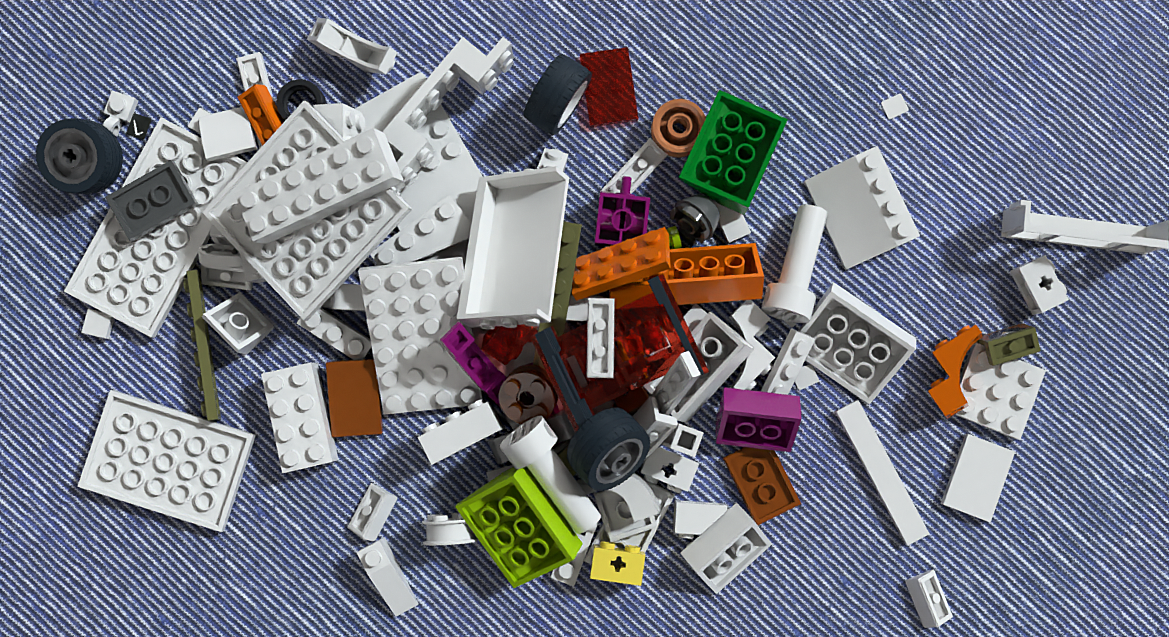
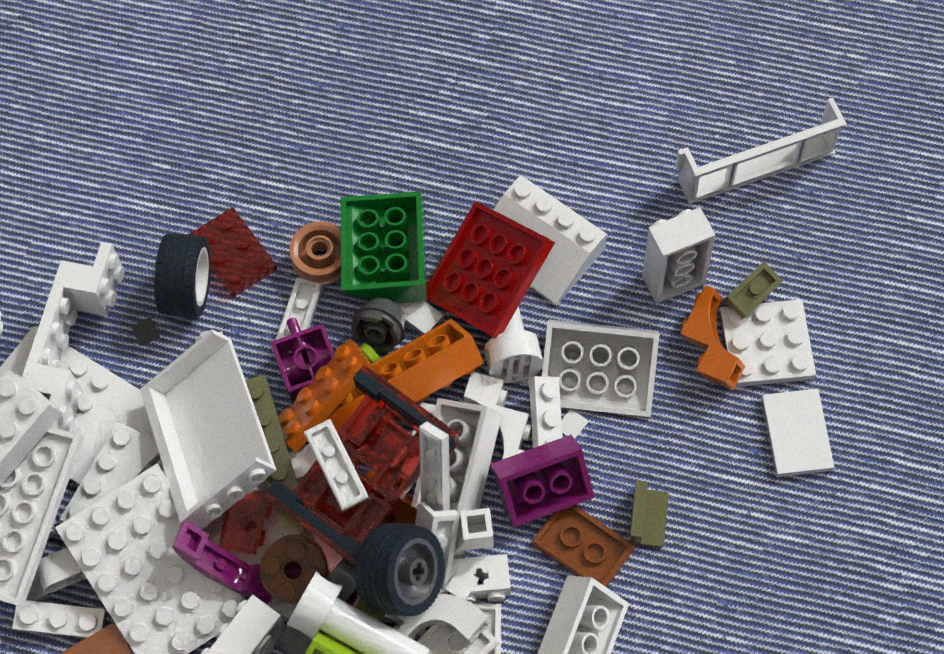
camera: 20 degrees left, 20 degrees down
white slope [673,500,727,539] -> none
white tile [835,400,930,546] -> none
white sticker [881,94,909,119] -> none
white slope [906,570,953,628] -> none
white brick [1010,255,1069,315] -> none
none -> pearl dark grey sticker [131,317,160,346]
none -> red plate [427,201,555,339]
none -> white sticker [446,567,479,599]
none -> olive panel [629,480,669,548]
none -> white brick [642,207,715,304]

